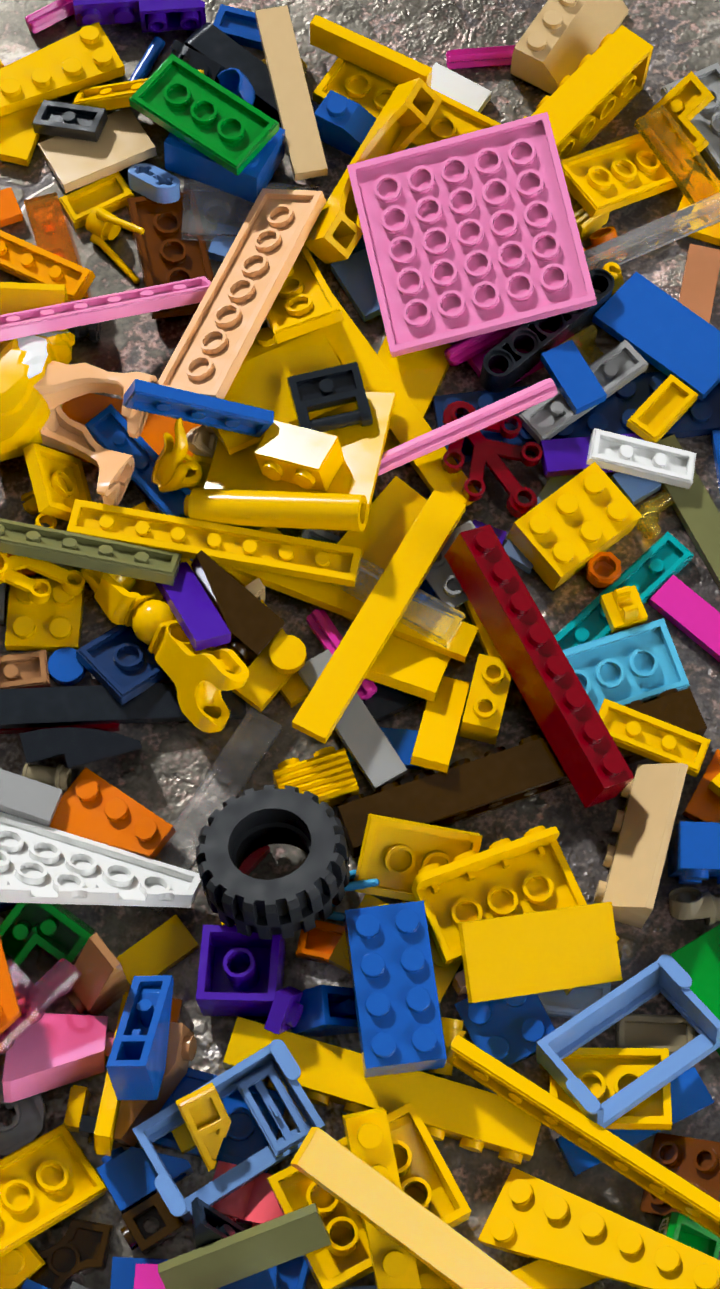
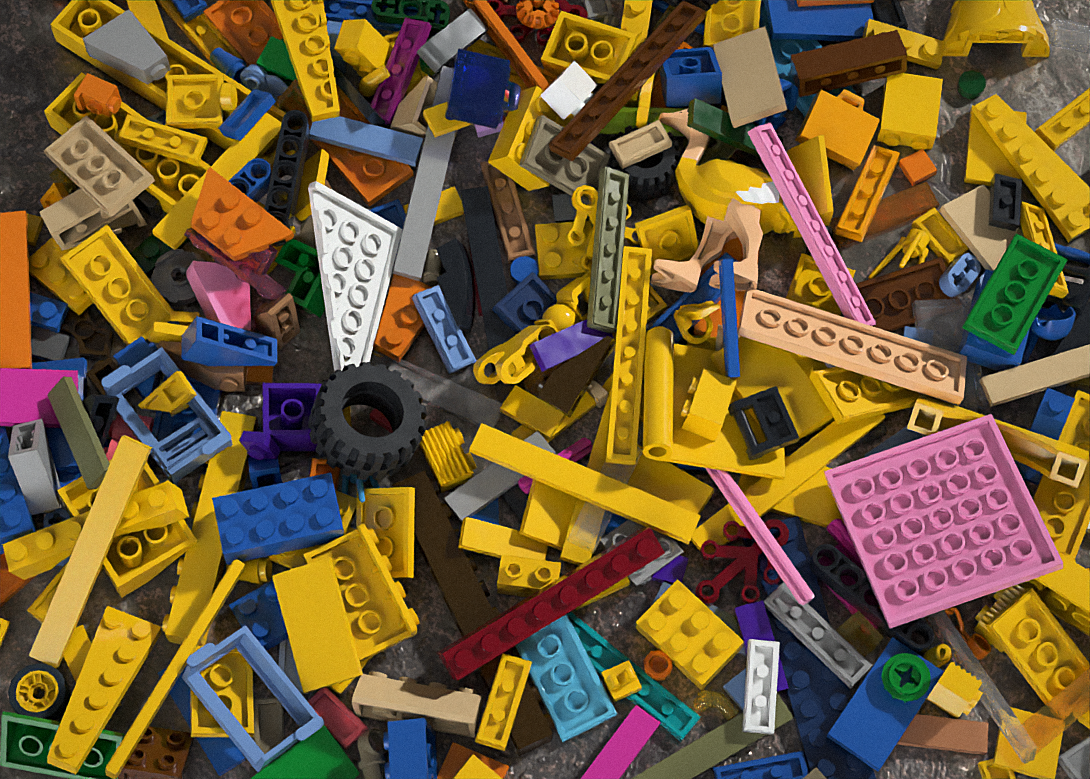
camera: 85 degrees right, 0 degrees up
yellow tile [116,914,199,986] -> none
yellow tile [269,635,306,674] -> none
blue tile [540,340,607,415] -> none
yellow tile [626,374,699,443] -> none
none -> coral tile [308,687,368,750]
none -> medium blue tile [411,285,476,374]
none -> yellow tile [786,253,856,316]
none -> green gear [881,653,931,703]
none -> yellow brick [926,662,983,719]

